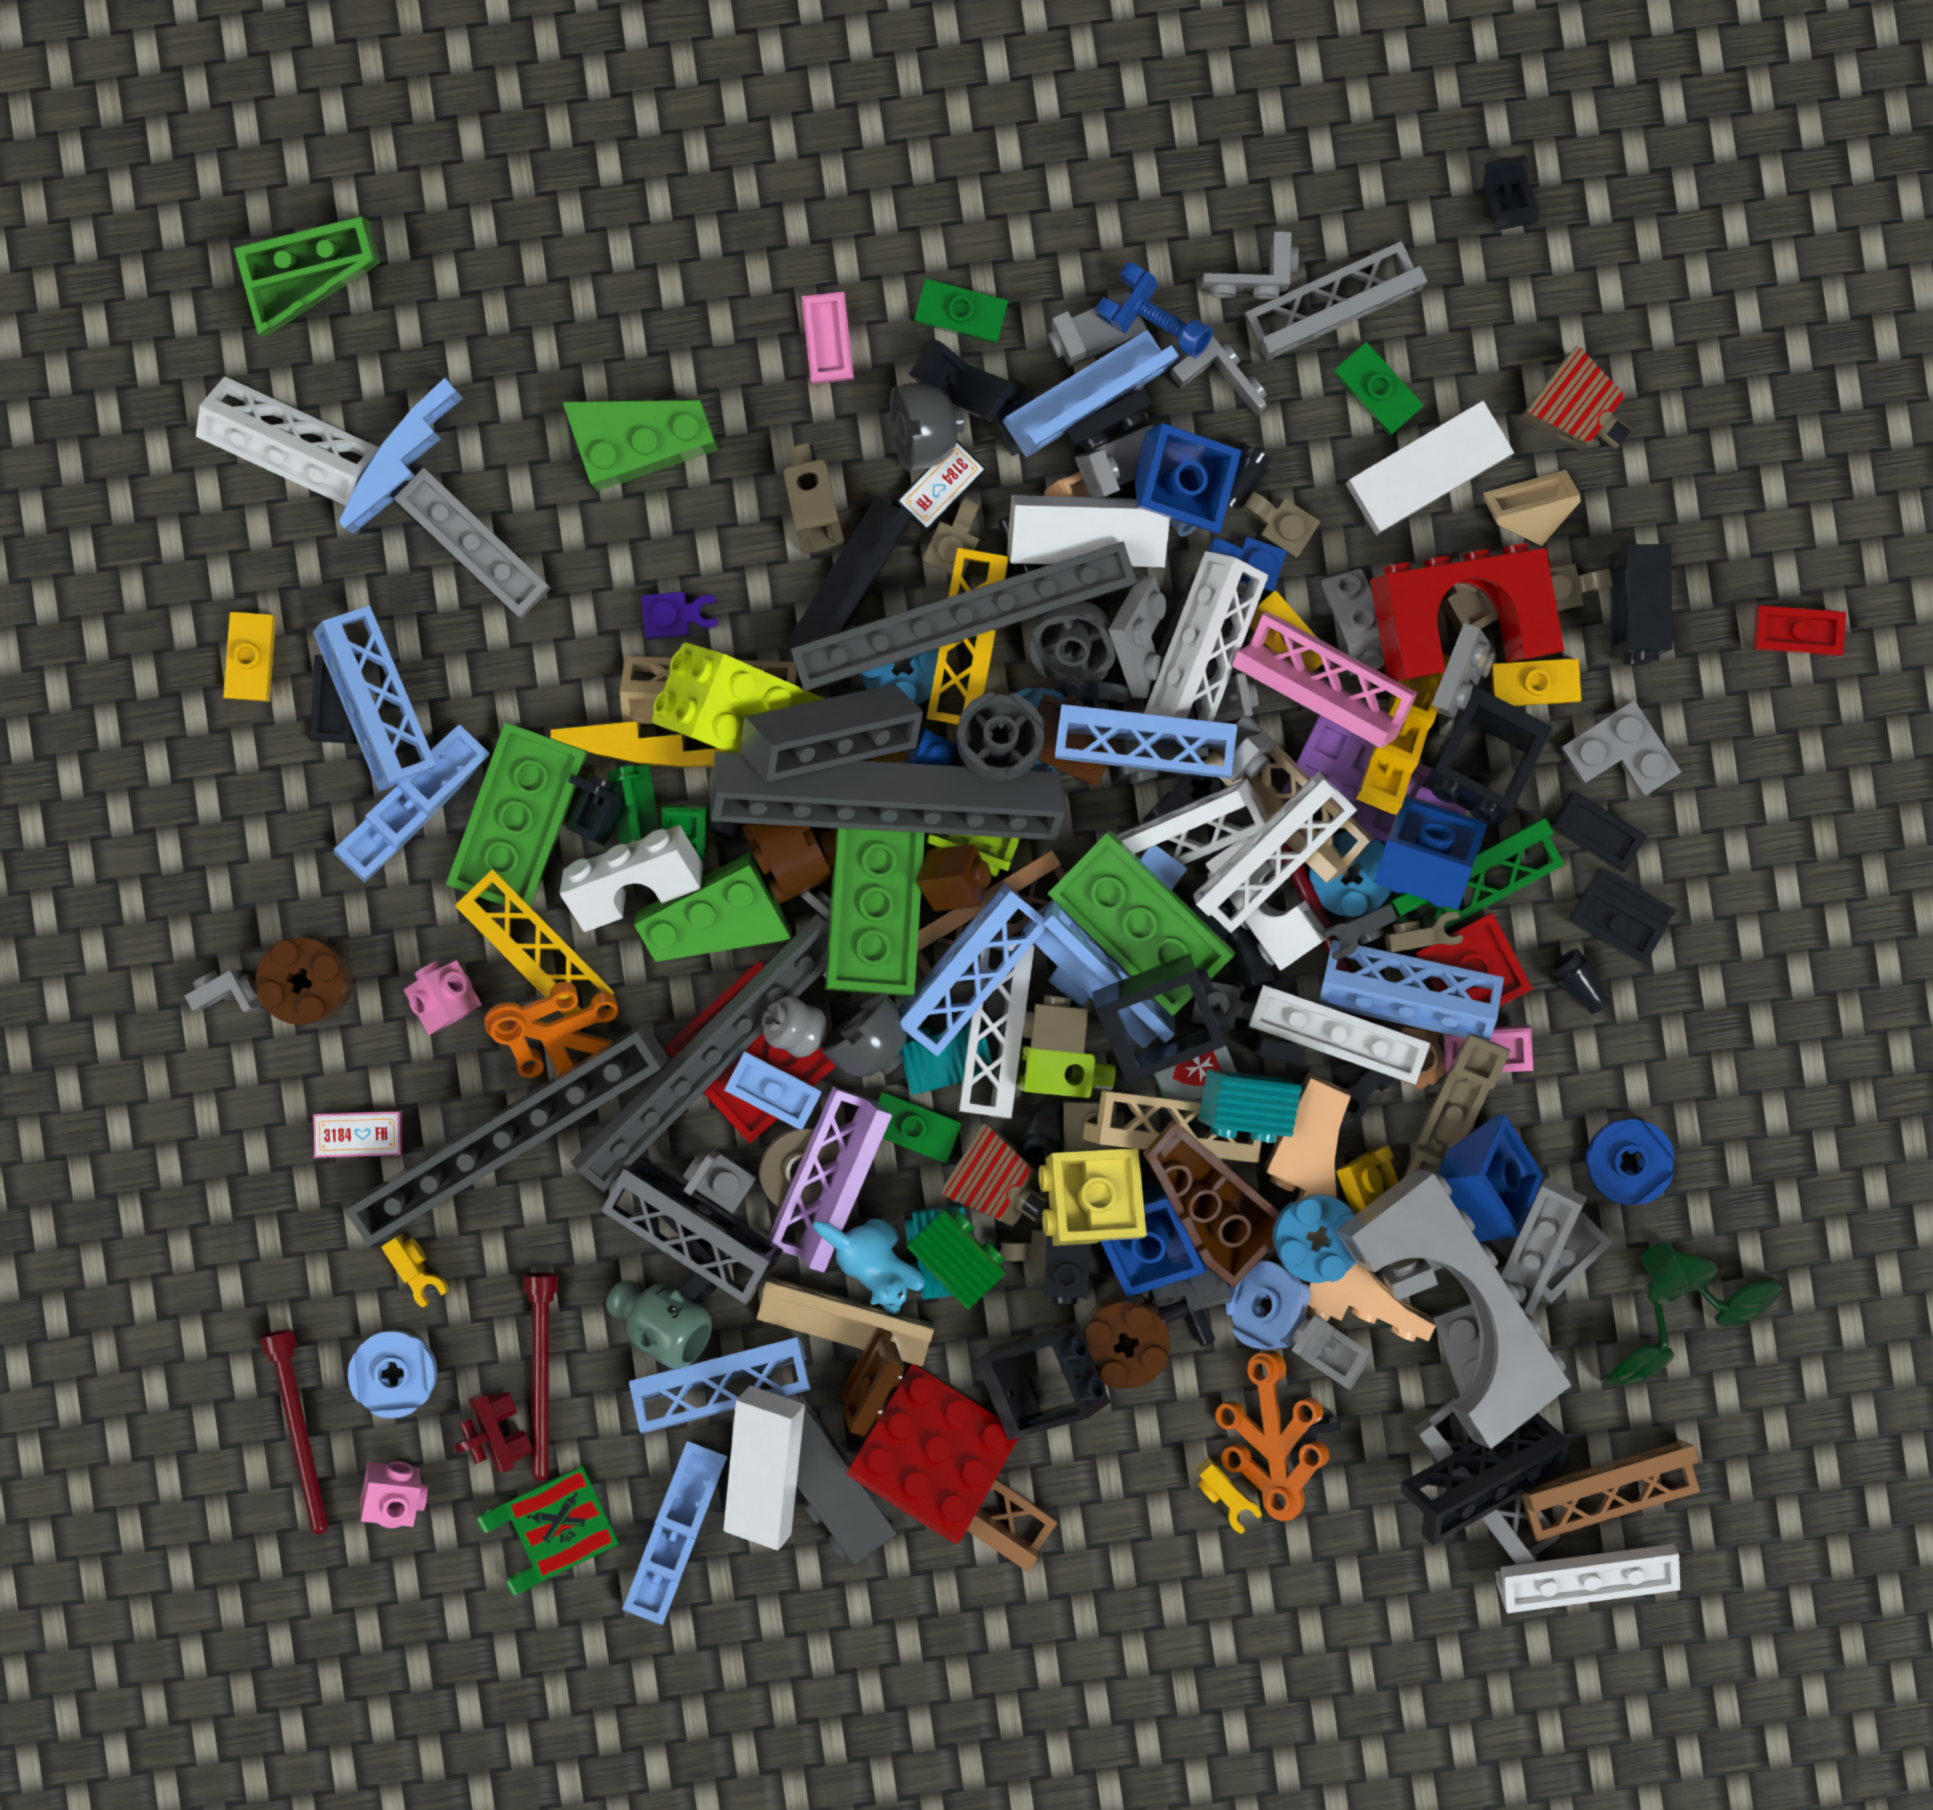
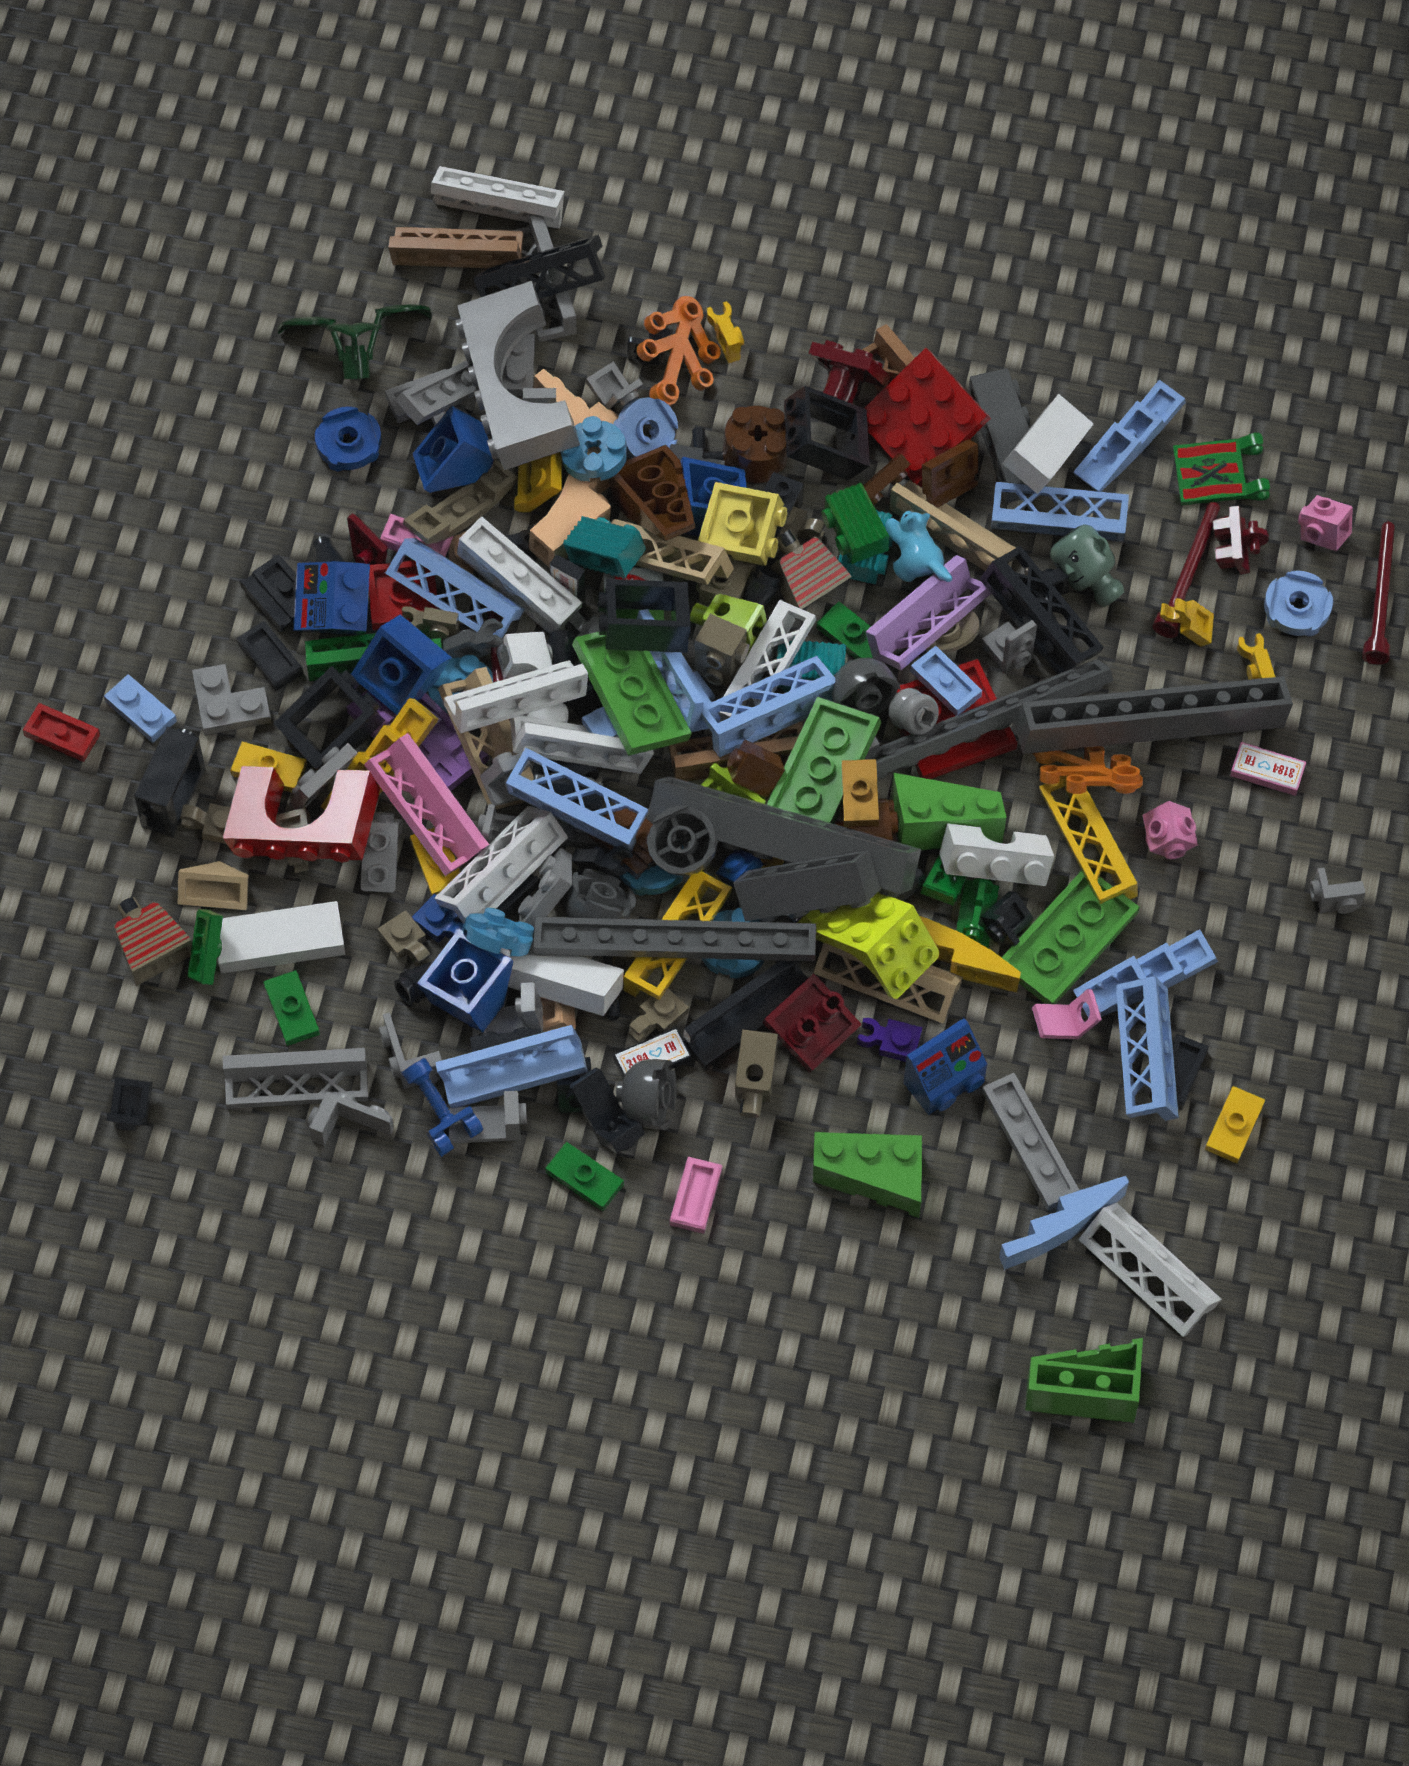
camera: 160 degrees left, 25 degrees down
reddish brown brick [256,937,354,1025] -> none
none -> light blue plate [104,674,177,743]
none -> green plate [187,909,223,985]
none -> blue slope [293,561,370,635]
none -> dark red piece [347,513,388,565]
none -> dark azure plate [462,908,535,957]
none -> dark red plate [762,973,862,1073]
none -> dark red plate [808,340,891,404]
none -> pearl gold plate [842,759,879,827]
none -> reddish brown plate [863,453,910,506]
none -> blue slope [903,1018,987,1115]
none -> bright pink bracket [1032,989,1102,1039]
none -> yellow plate [1160,598,1214,647]

